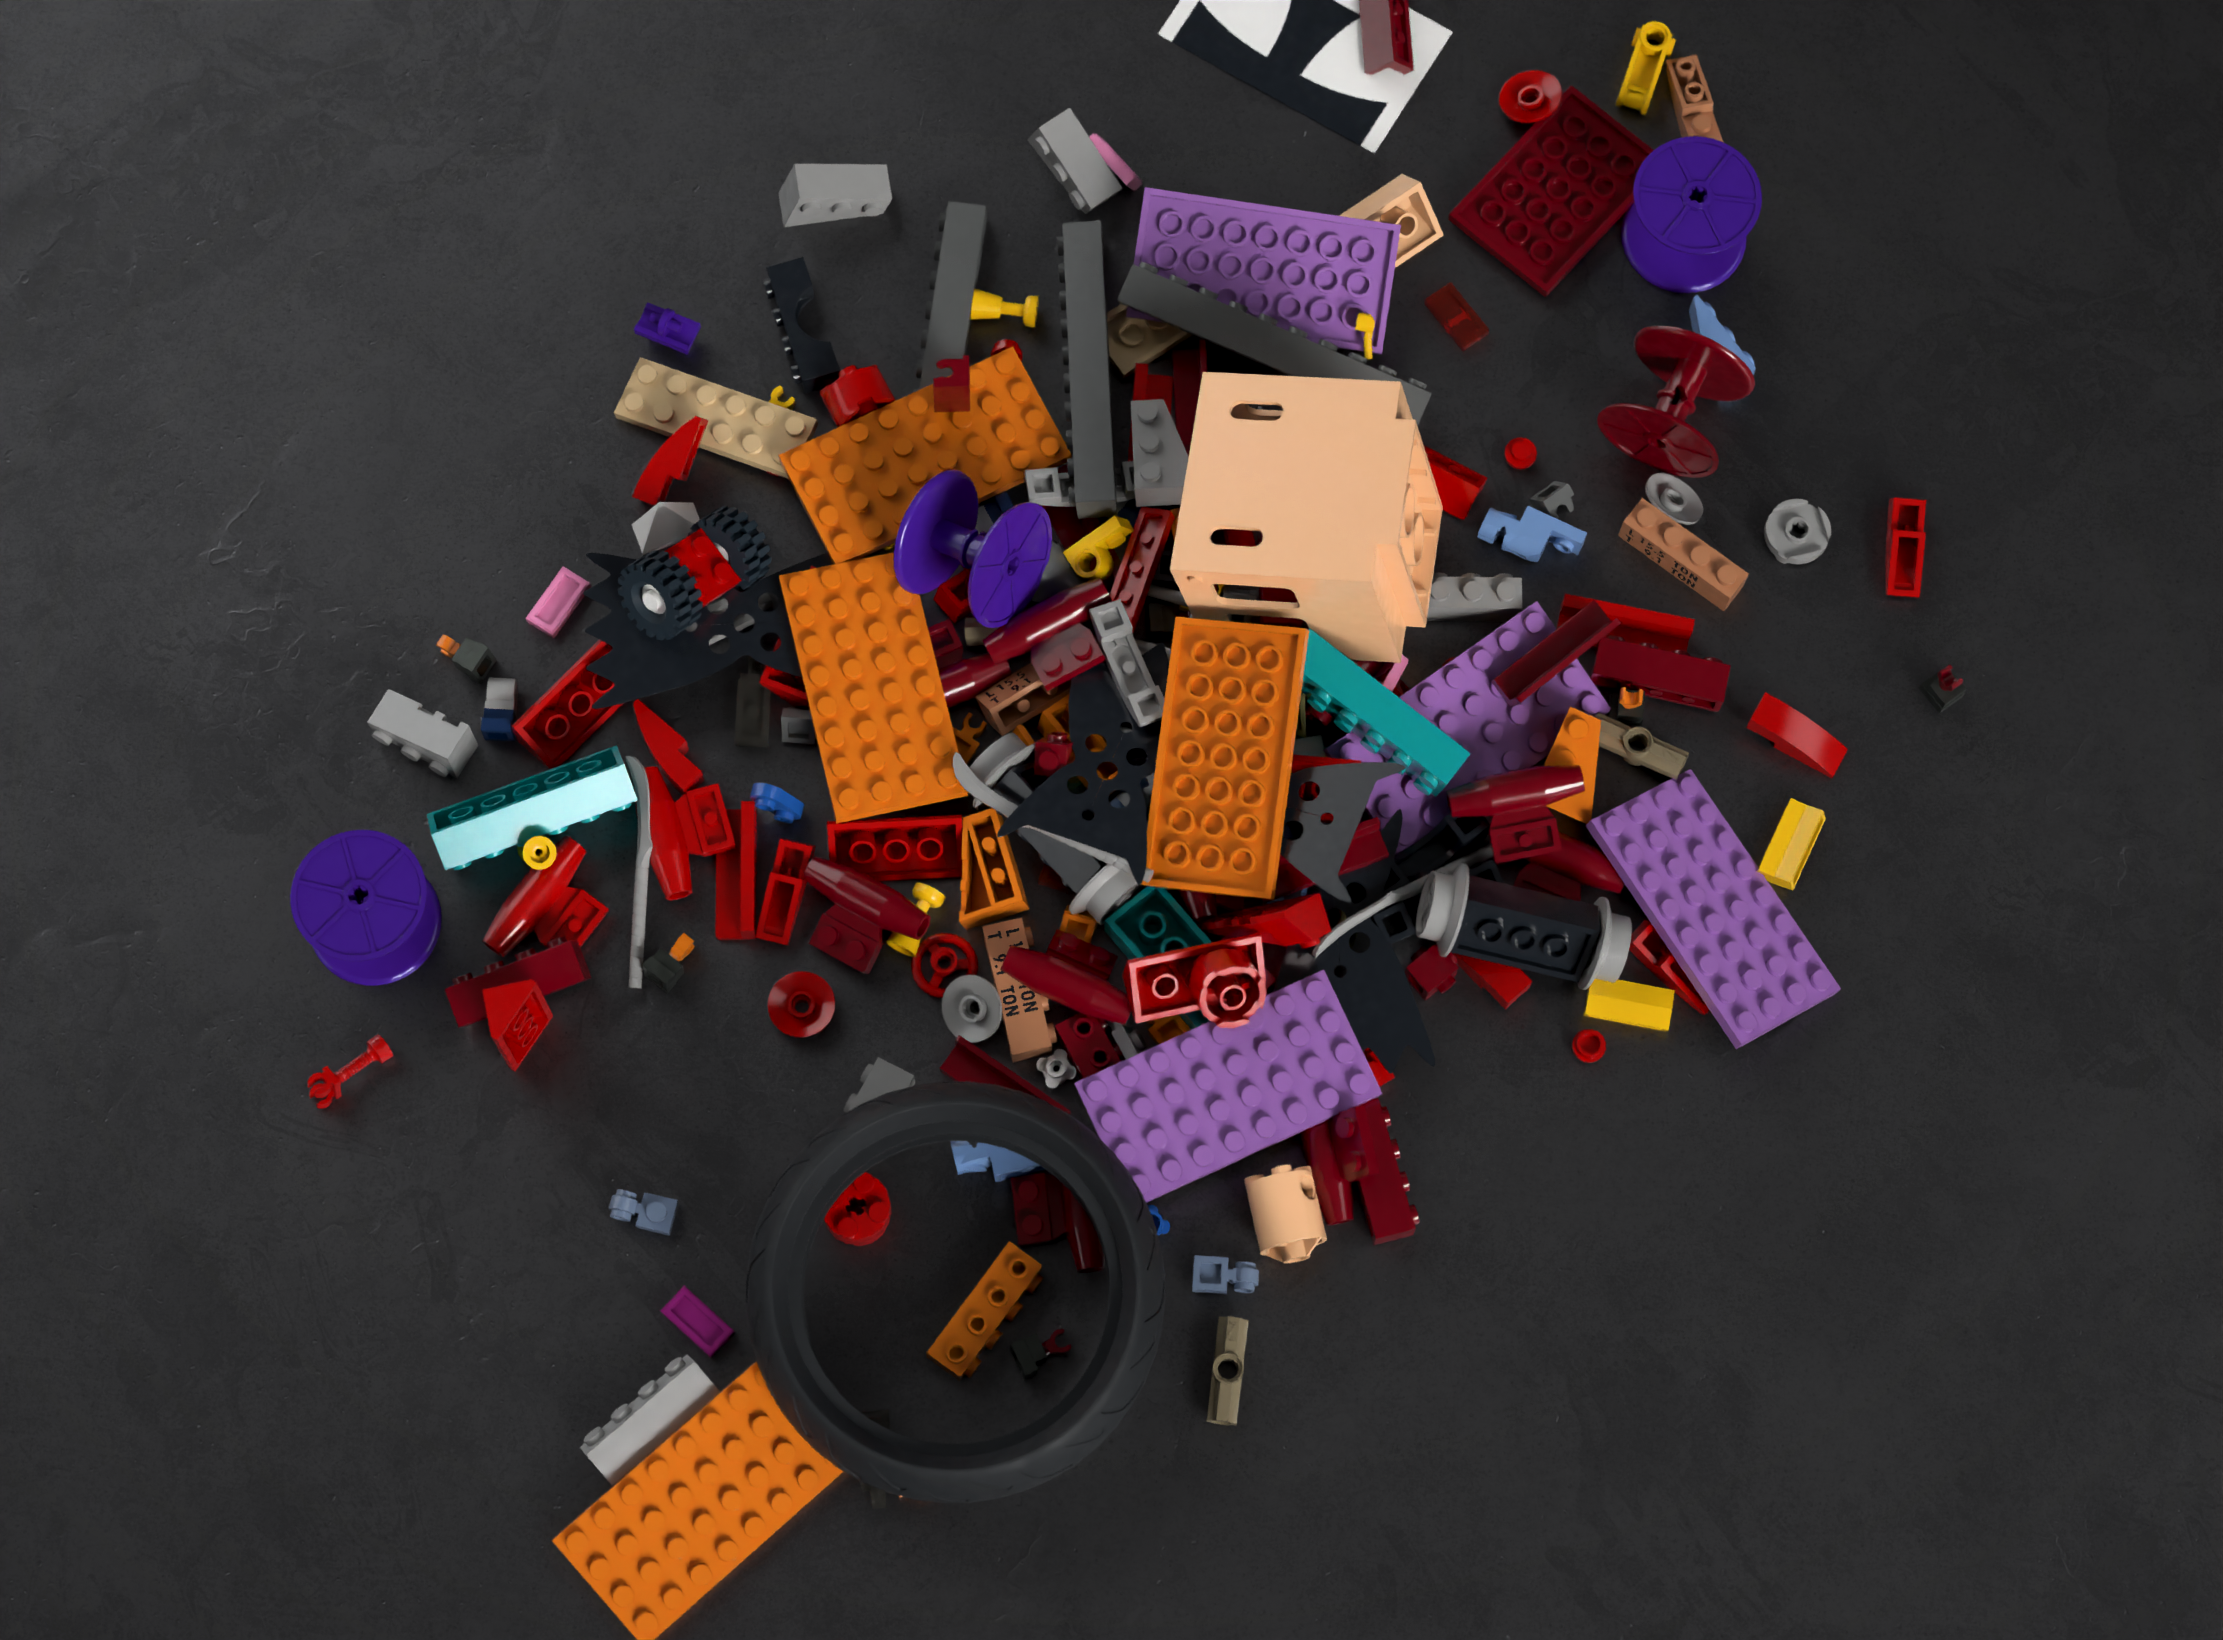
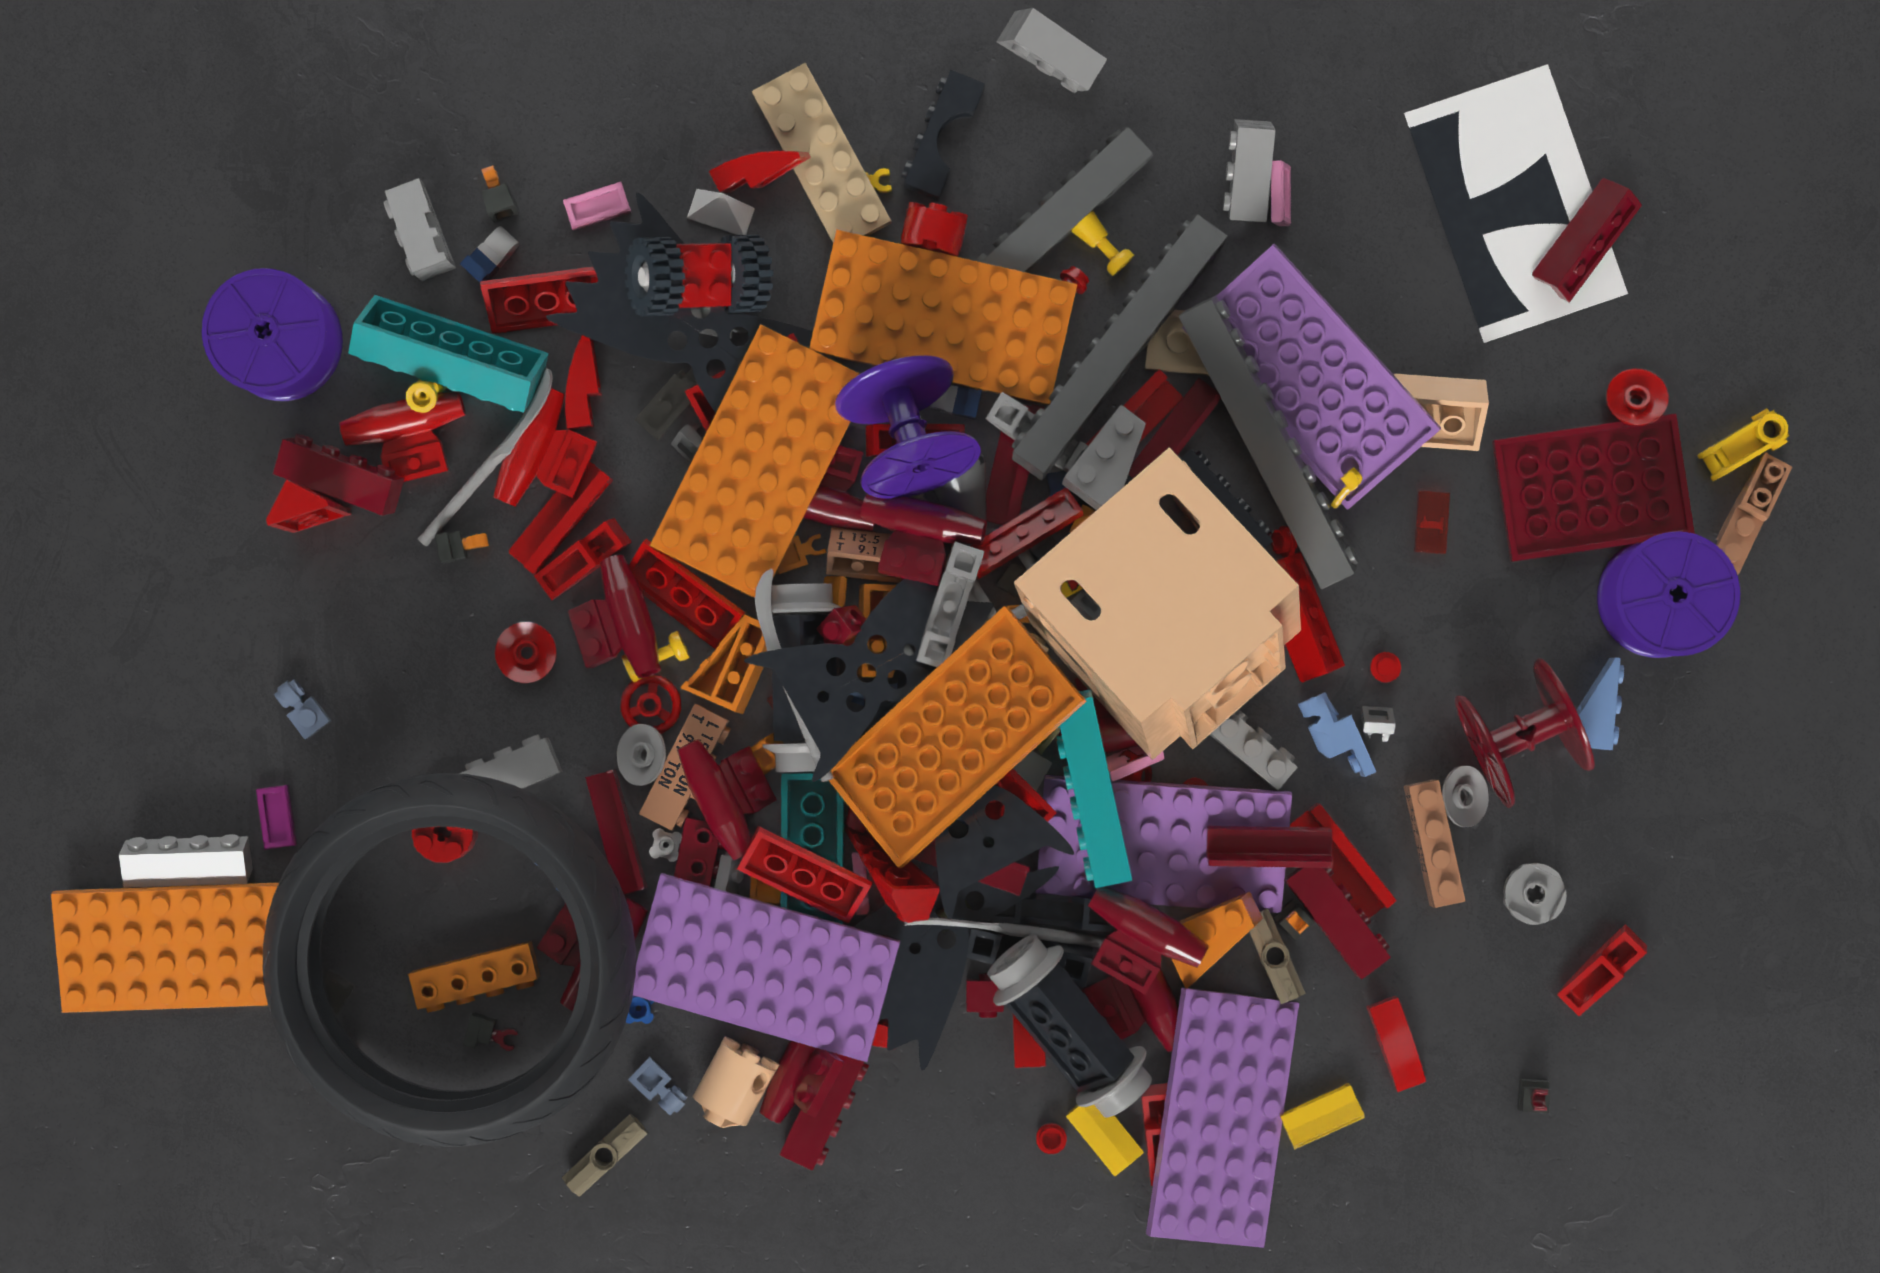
camera: 45 degrees right, 15 degrees up
red bar [308,1034,393,1109] -> none
dark purple hips [634,302,701,354] -> none
blue plate [750,783,804,823] -> none
dark red hinge [933,355,970,412] -> none
yellow plate [1063,516,1134,581] -> none
red brick [1189,949,1266,1028] -> none

